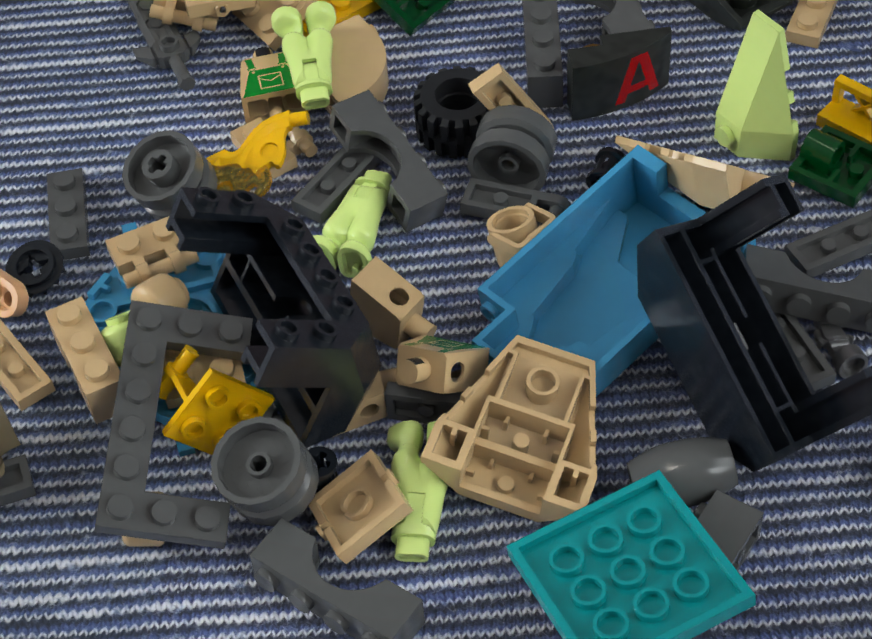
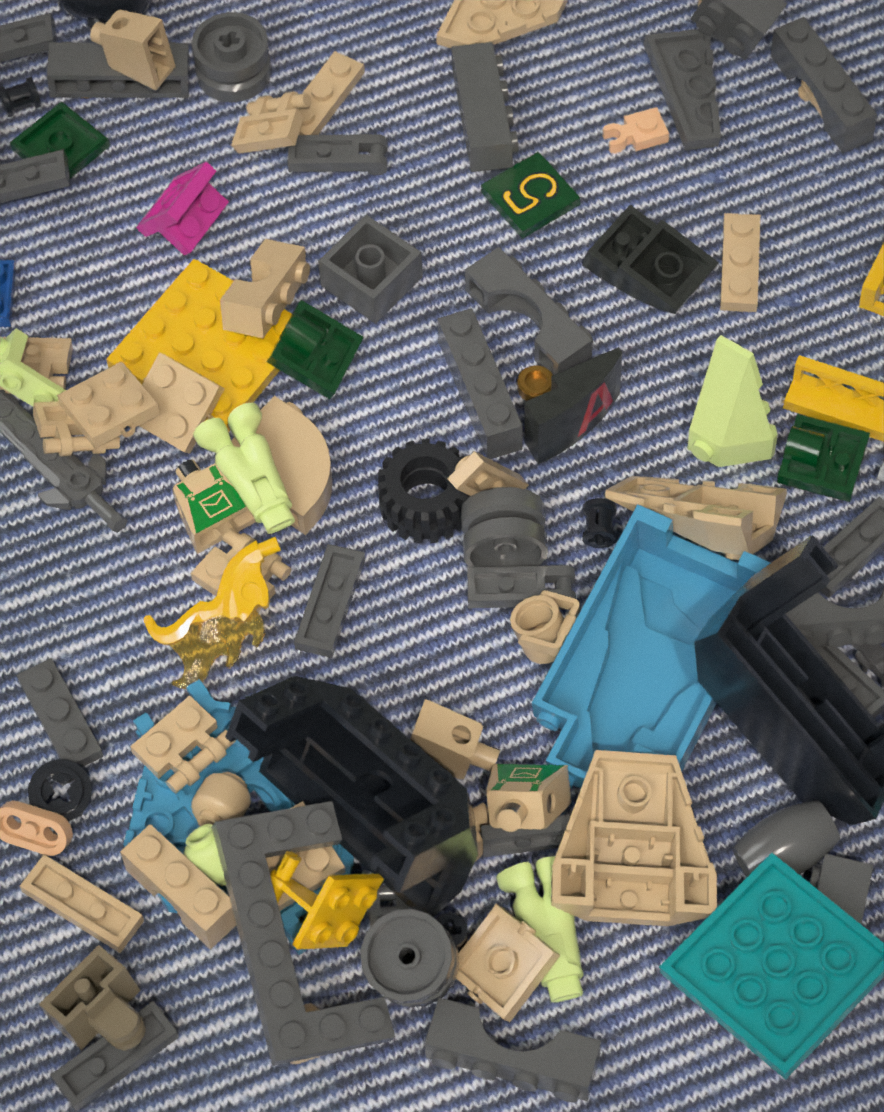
camera: 20 degrees left, 10 degrees up
dark grey wheel [122,130,218,221] -> none
yellowish green piece [313,170,392,278] -> none
dark grey arch [329,90,448,232] -> none

